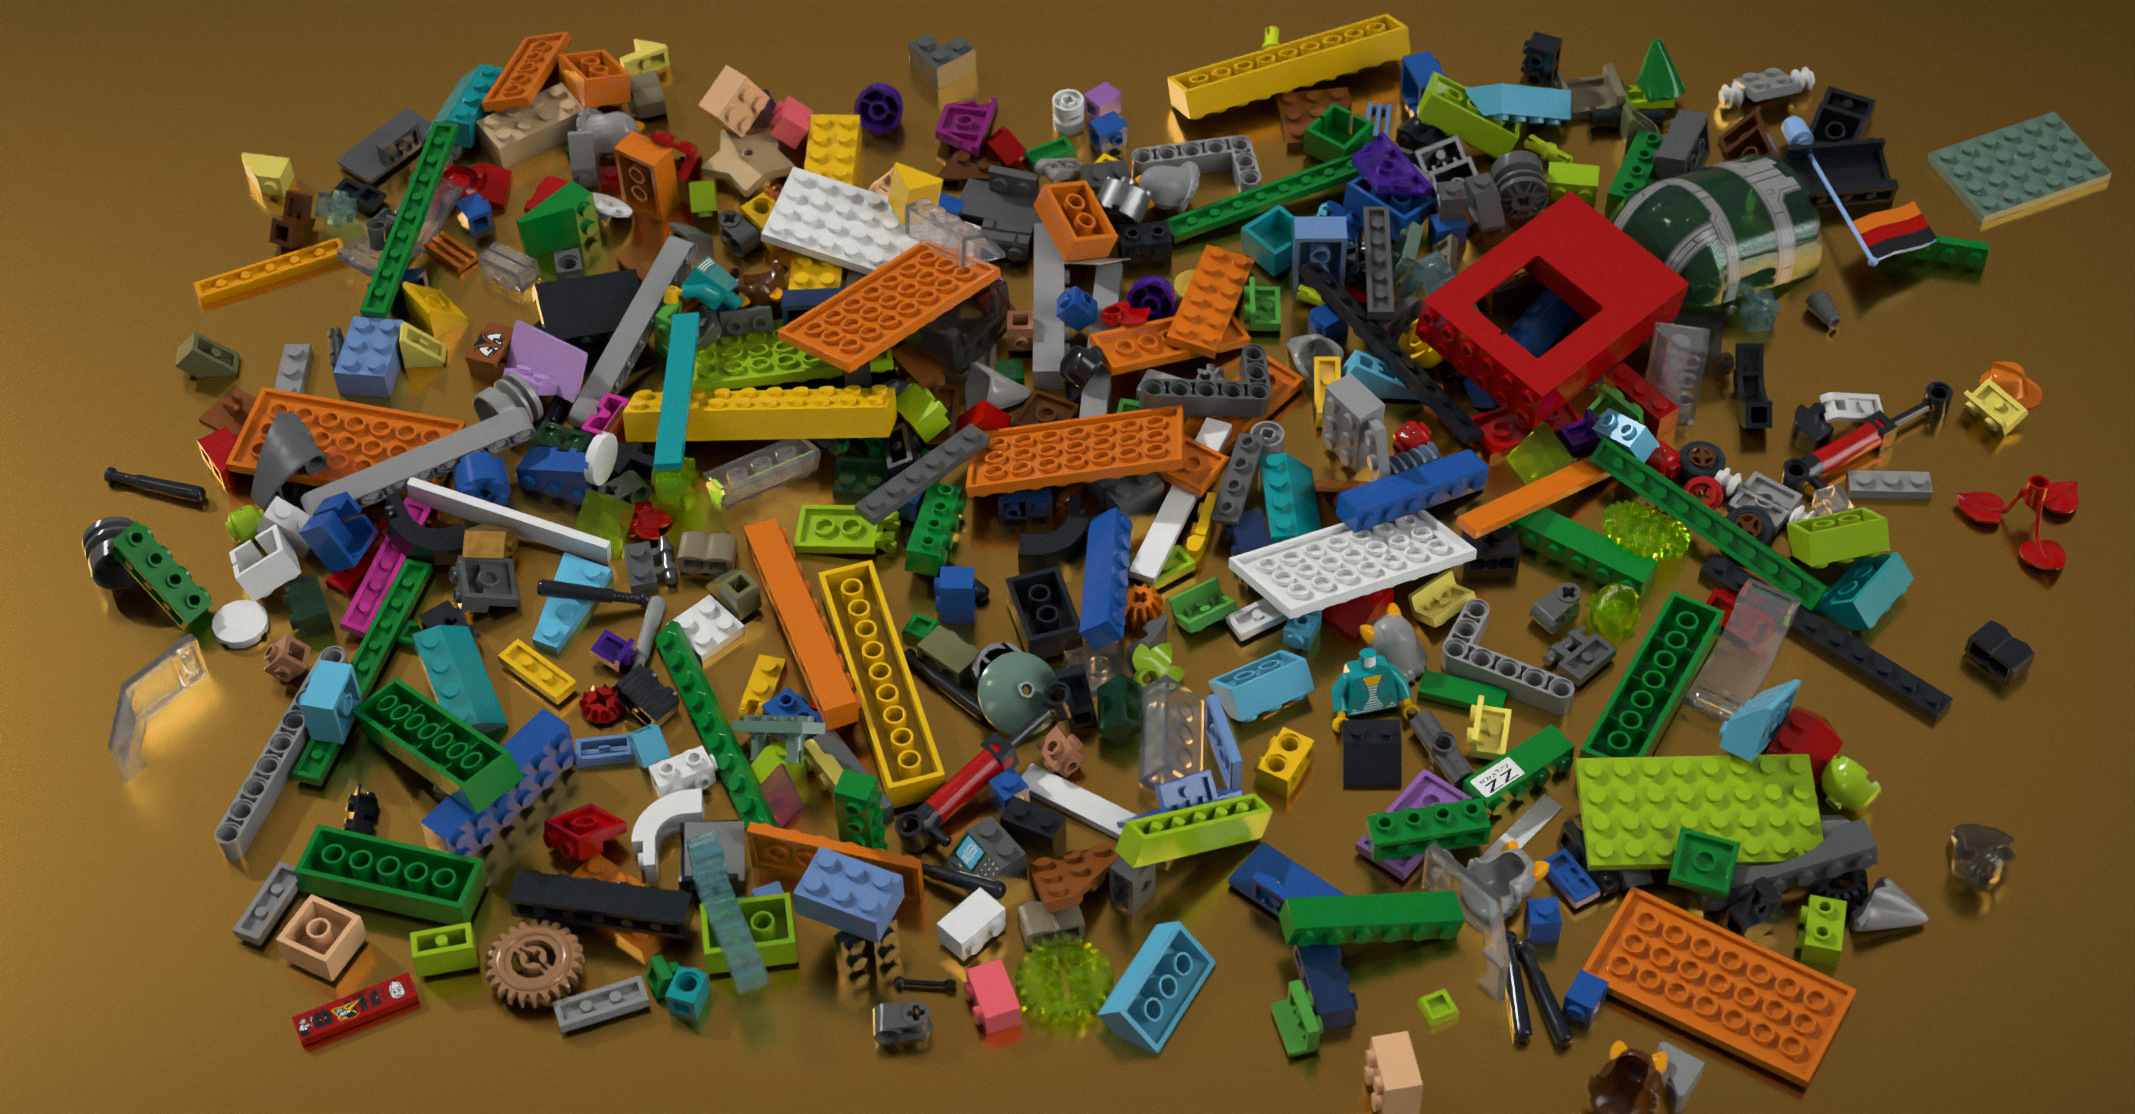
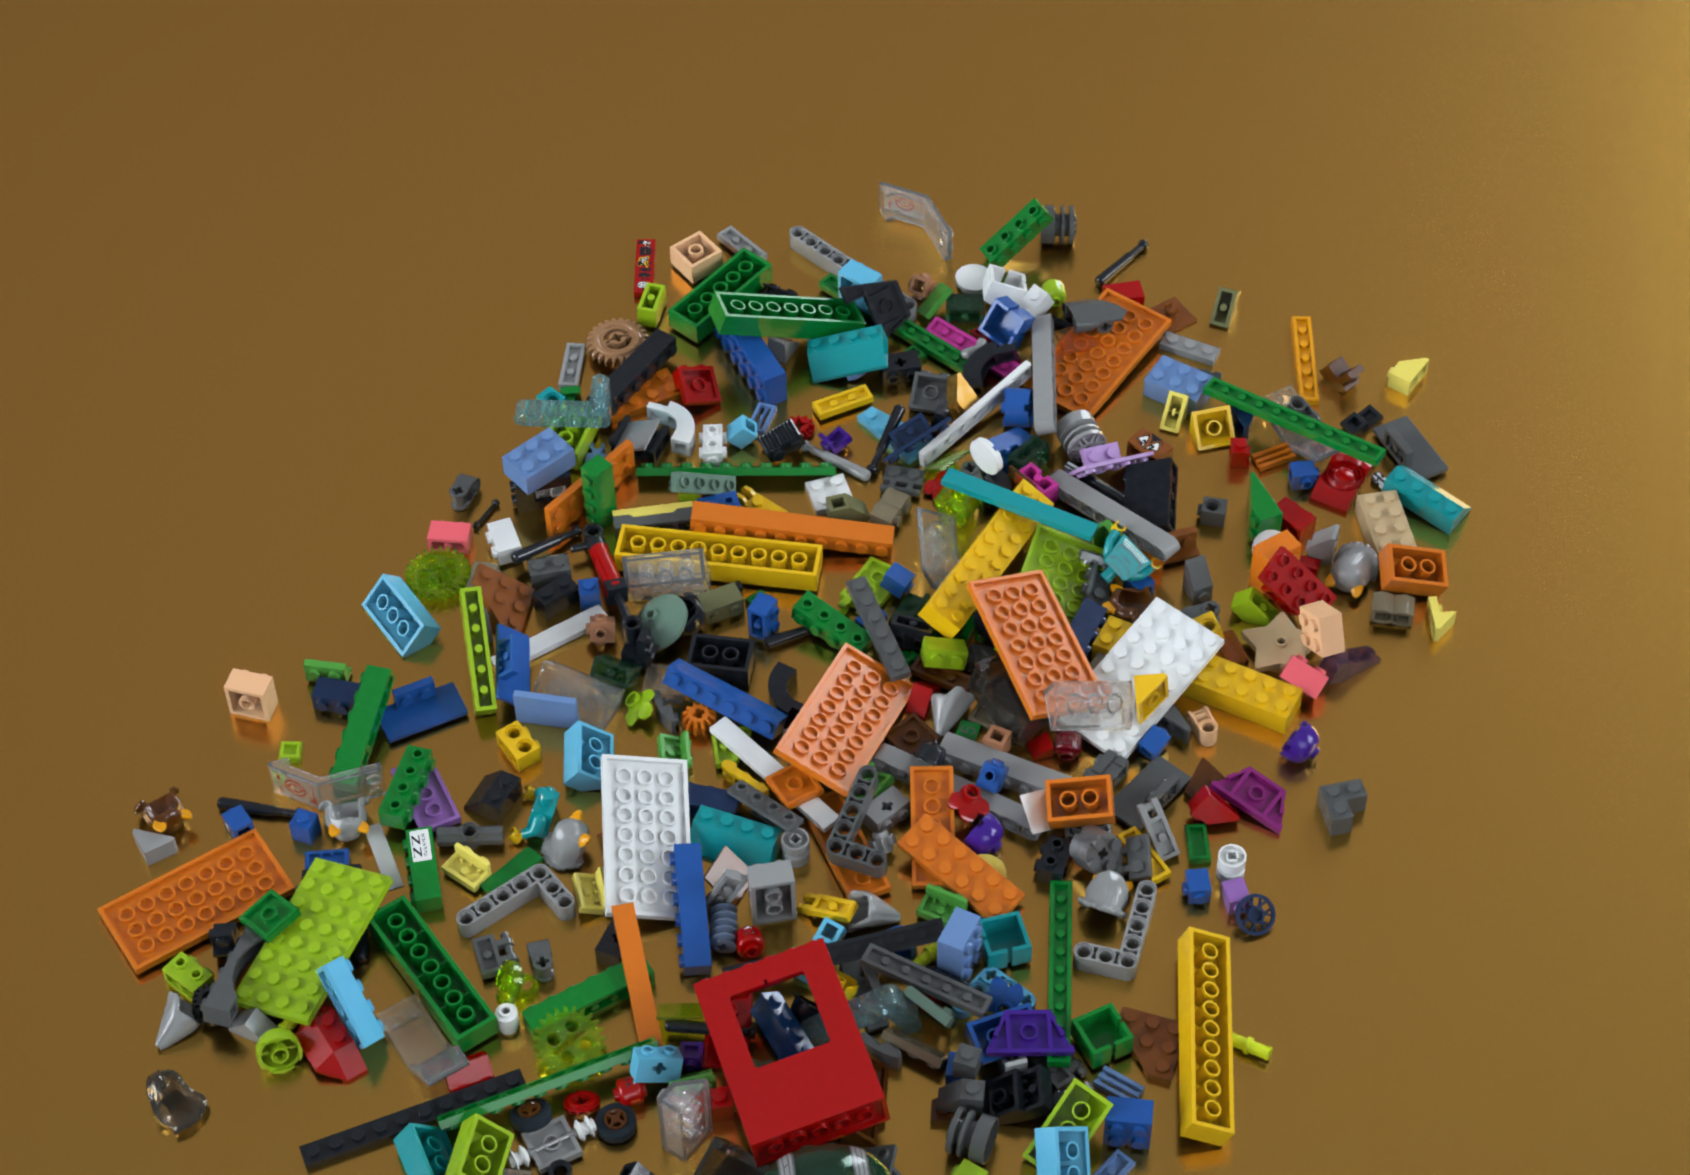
camera: 115 degrees right, 0 degrees up
clear light blue brick [315,189,357,227] -> none
clear brick [478,241,540,294] -> none
orange plate [482,32,571,112] -> none
clear pink piece [760,763,805,829] -> none
black piece [1499,931,1532,1042] -> none
none -> white brick [495,1003,520,1035]
none -> clear slope [622,548,711,602]
none -> black wing [839,280,911,338]
none -> blue brick [880,562,915,599]
none -> dark blue bracket [882,412,952,465]
none -> bright green tile [917,282,953,320]
none -> black plate [930,399,949,438]
none -> light grey arm [961,338,987,360]
none -> red brick [1229,438,1251,469]
none -> dark blue wheel [1235,894,1276,936]

